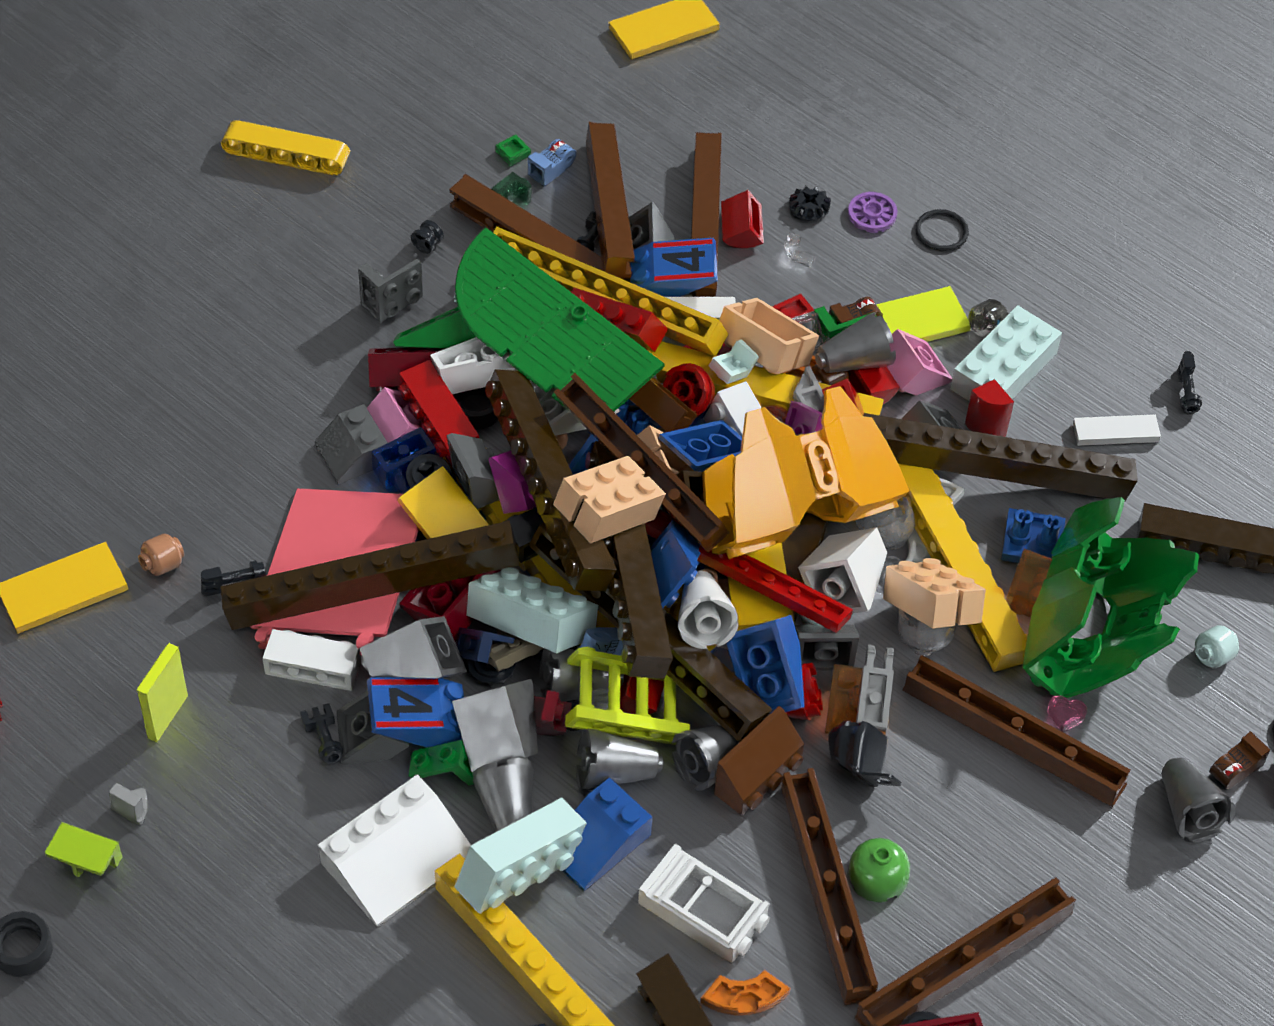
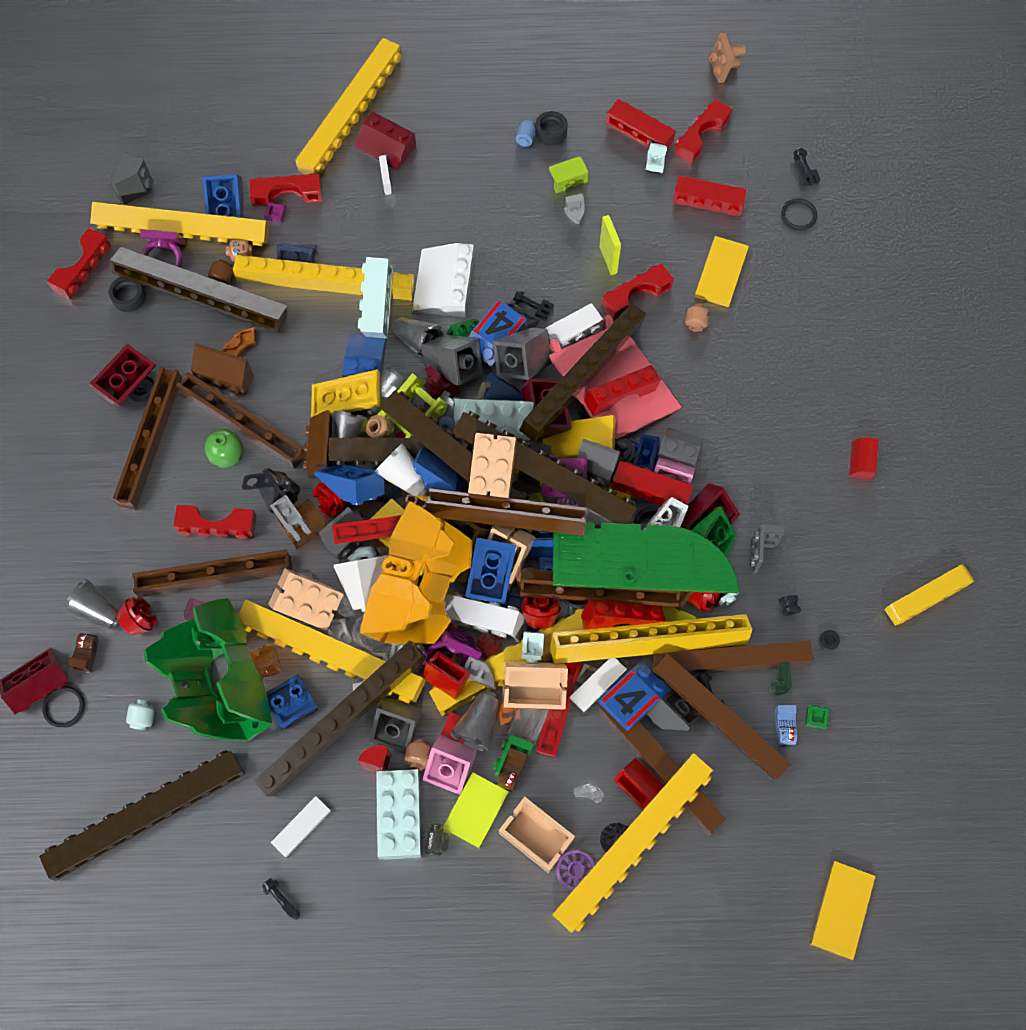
camera: 140 degrees right, 15 degrees up
black hinge [201,560,266,596] -> none
white door [638,844,770,964] -> none
black piece [915,209,969,251] -> none
none -> red cone [117,596,157,636]
none -> red arch [173,505,257,539]
none -> reddish brown slope [191,343,254,395]
none -> yellow tile [311,370,380,417]
none -> nougat head [366,415,395,438]
none -> nougat head [404,739,432,772]
none -> light nougat piece [499,797,575,874]
none -> medium blue brick [516,120,536,146]
none -> yellow brick [552,753,713,933]
none -> red arch [584,365,661,416]
none -> red arch [601,263,674,321]
none -> black tile [819,630,840,651]
none -> red brick [849,437,879,480]

